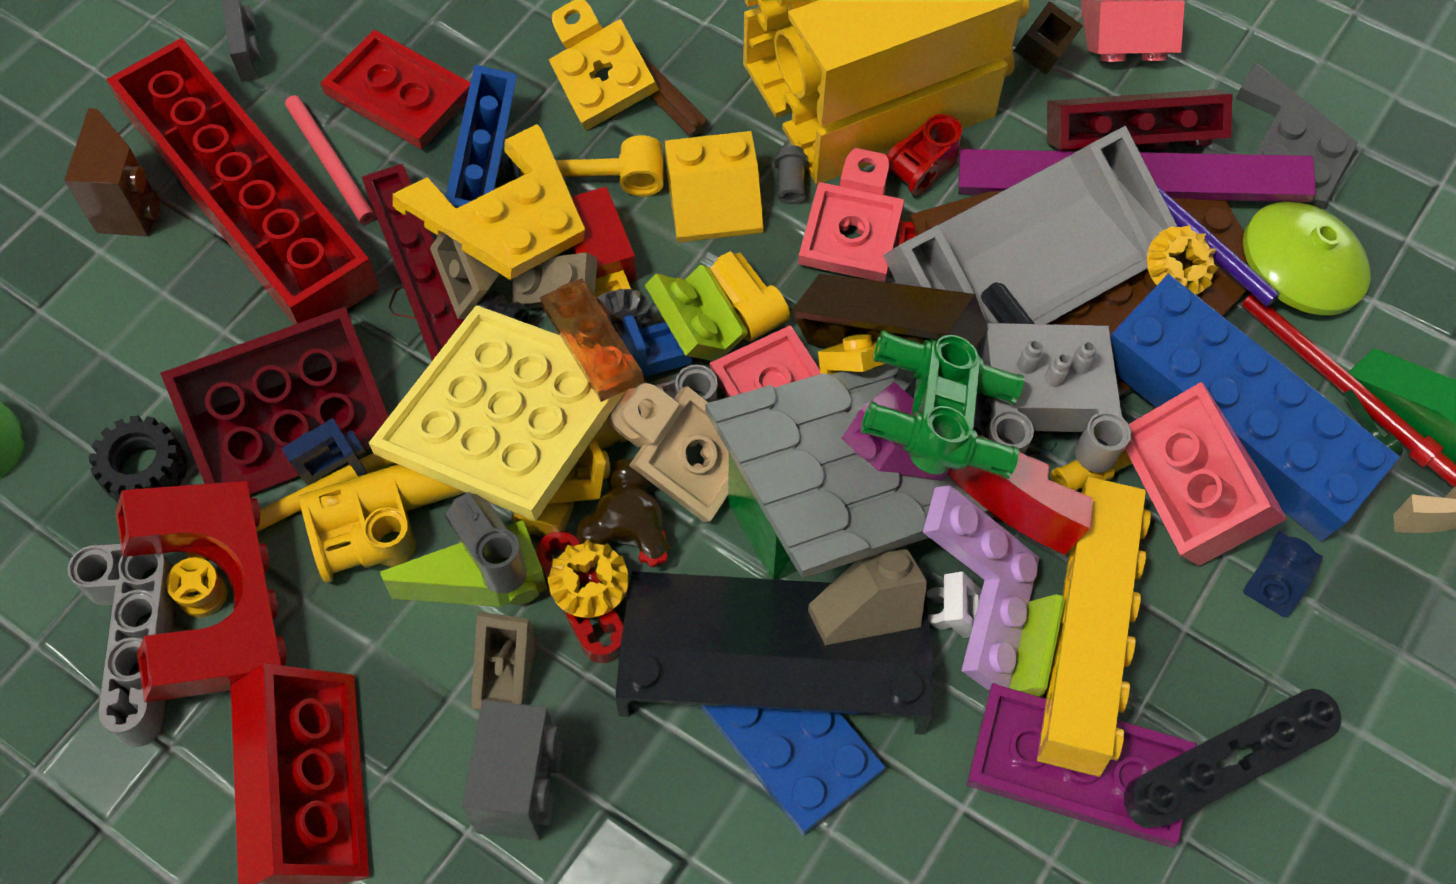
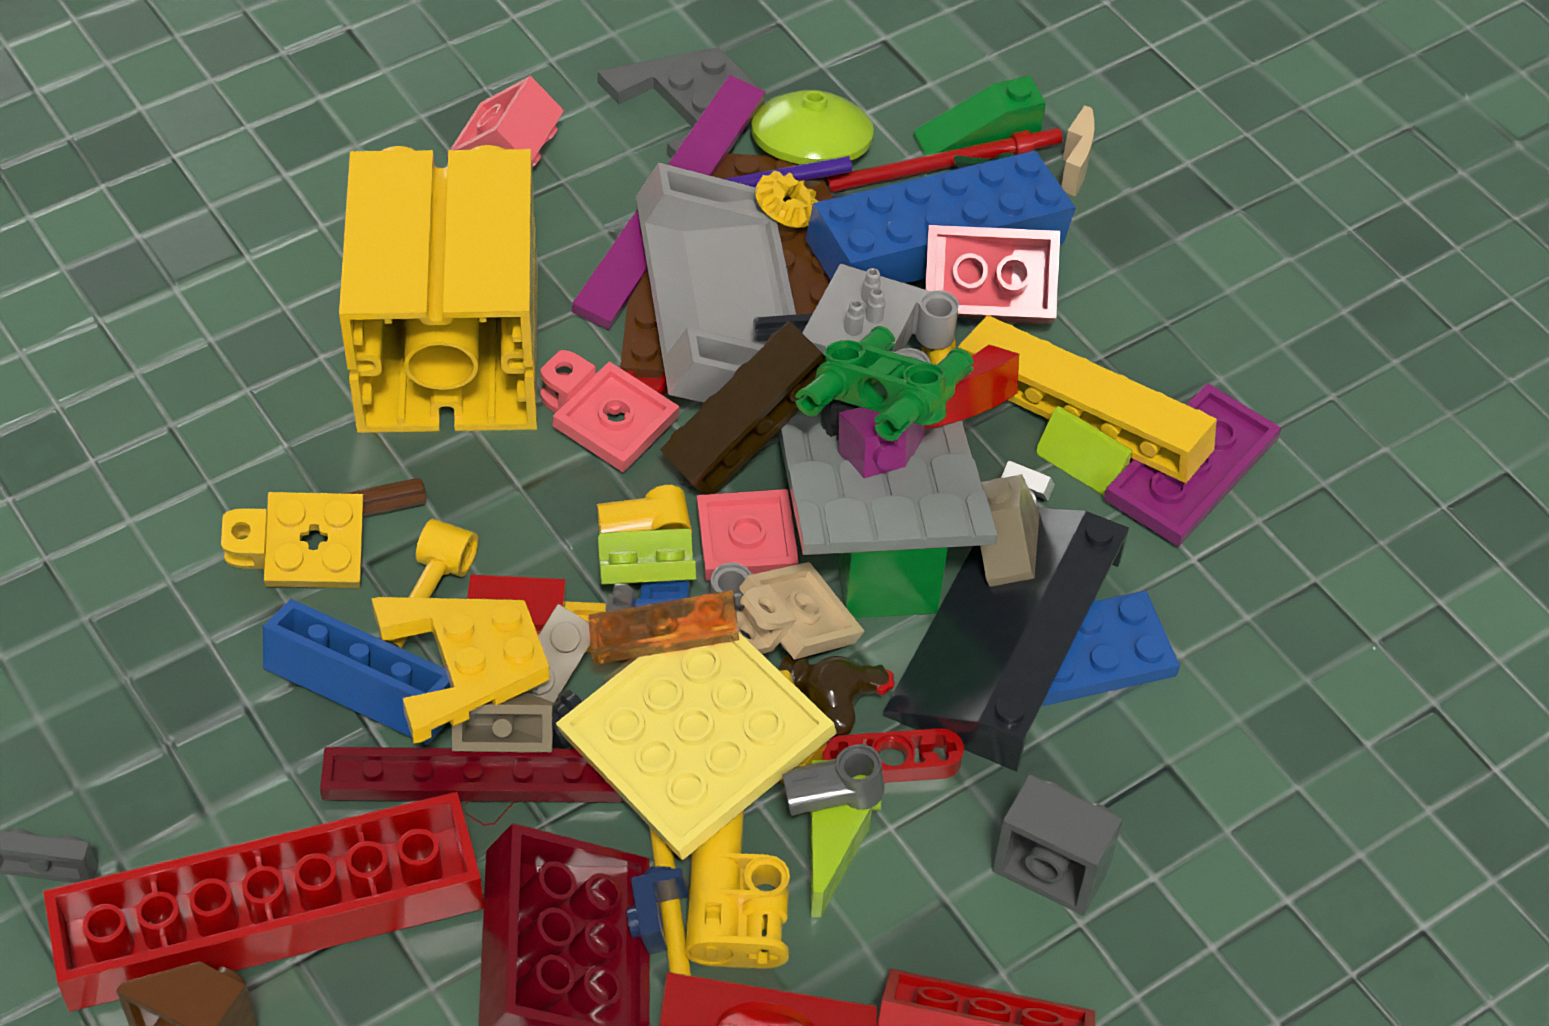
camera: 70 degrees left, 10 degrees down
coral piece [285,95,376,225] -> none
red plate [320,29,471,150] -> none
dark tan slope [471,612,538,710] -> none
yellow gear [548,539,629,618] -> none
yellow slope [665,131,763,243] -> none
dark grey pin [774,145,808,204] -> none
yellow bracket [818,334,885,375] -> none
red piece [886,114,962,196] -> none
lavender plate [923,485,1040,690] -> none
dark red brick [1047,89,1233,151] -> none
black piece [1124,689,1341,829] -> none
dark blue bracket [1243,531,1323,617] -> none

